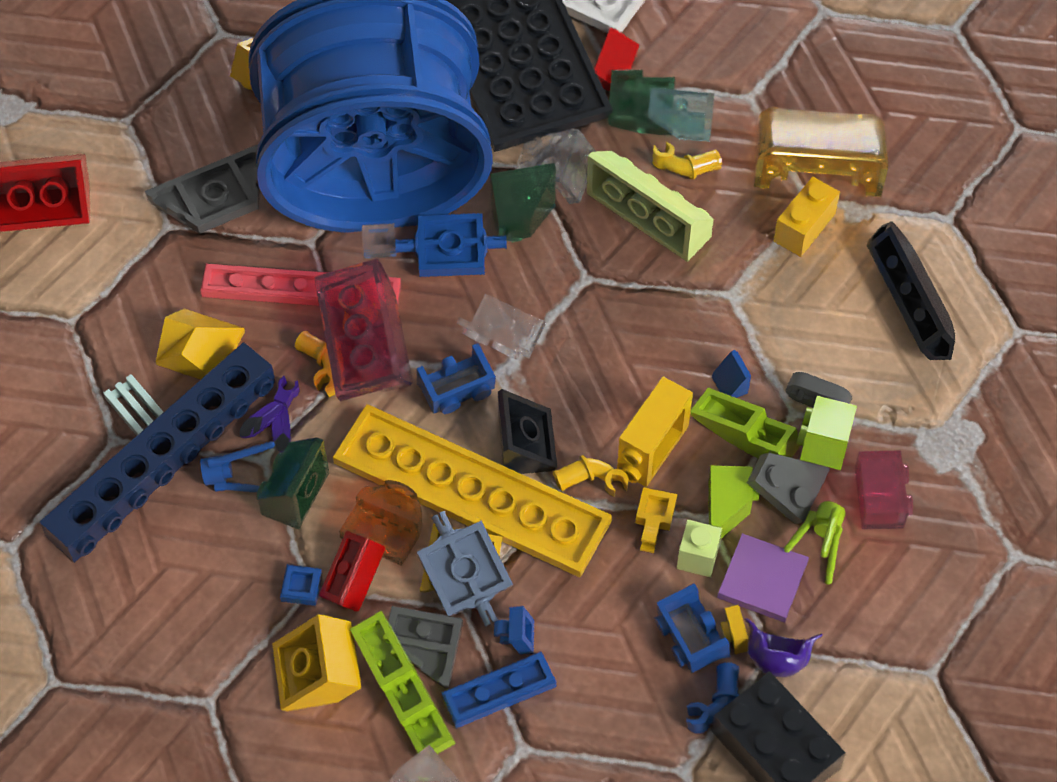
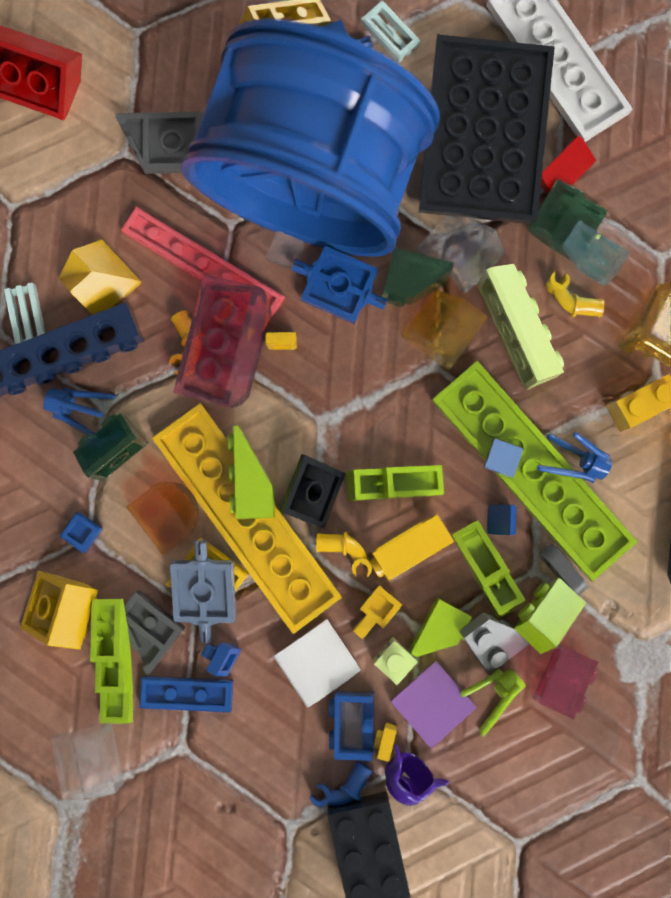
camera: 25 degrees right, 25 degrees up
dark purple piece [239,376,300,453] -> none
red slope [319,530,385,612] -> none
blue window [416,343,496,414] -> none
clear bracket [456,294,546,360] -> none
none -> lime slope [228,426,275,519]
none -> yellow tile [266,332,297,350]
none -> white slope [273,619,361,708]
none -> lime slope [346,465,444,501]
none -> clear yellow slope [402,289,488,371]
none -> lime plate [432,361,638,582]
none -> medium blue tile [483,439,523,478]
none -> blue plant [537,432,612,483]

